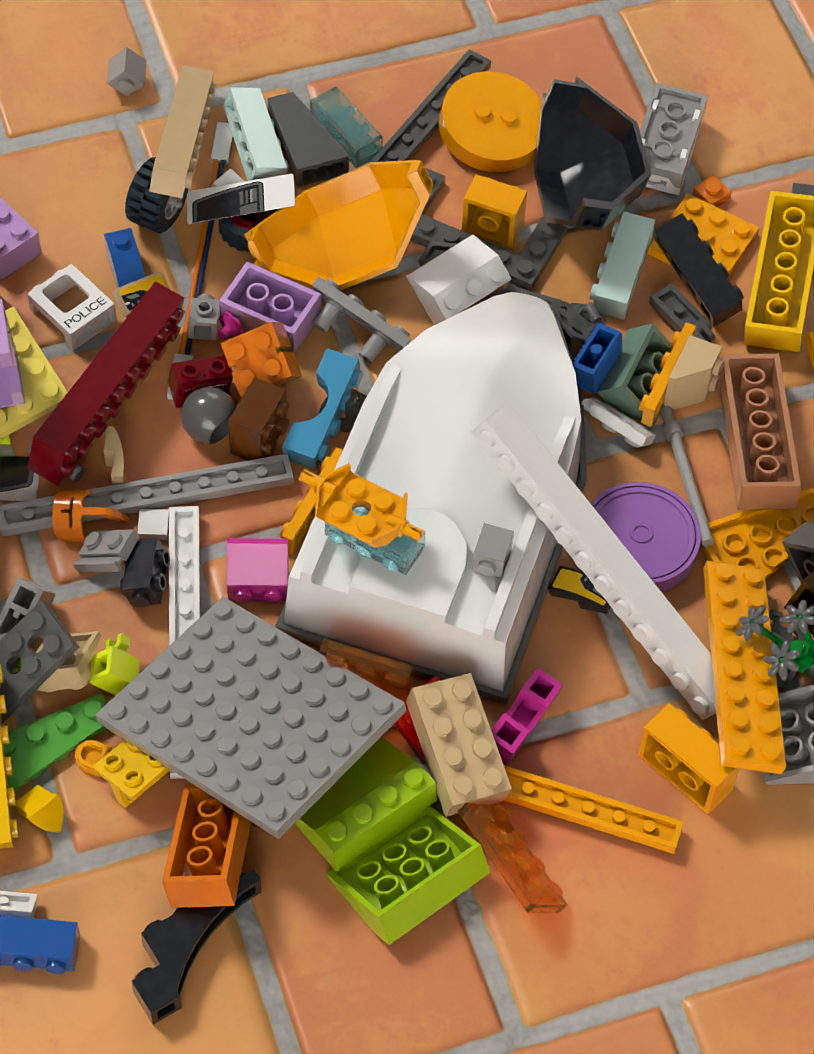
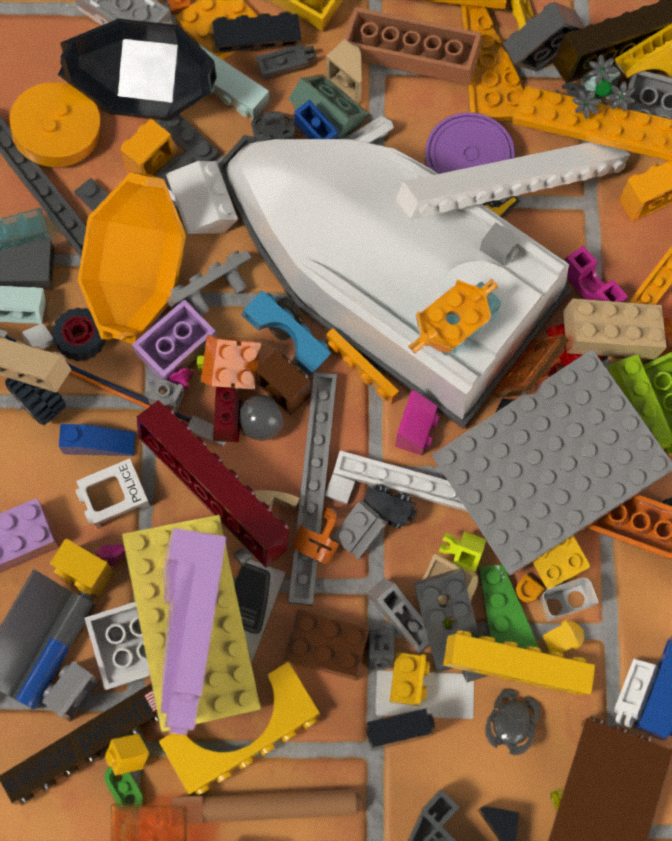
camera: 70 degrees left, 15 degrees up
slope [112,271,171,317] -> none
sticker [187,174,295,224] -> none
light orange plate [639,322,696,427] -> none
light grey bar [661,407,714,547] -> none
none -> white piece [539,578,599,622]

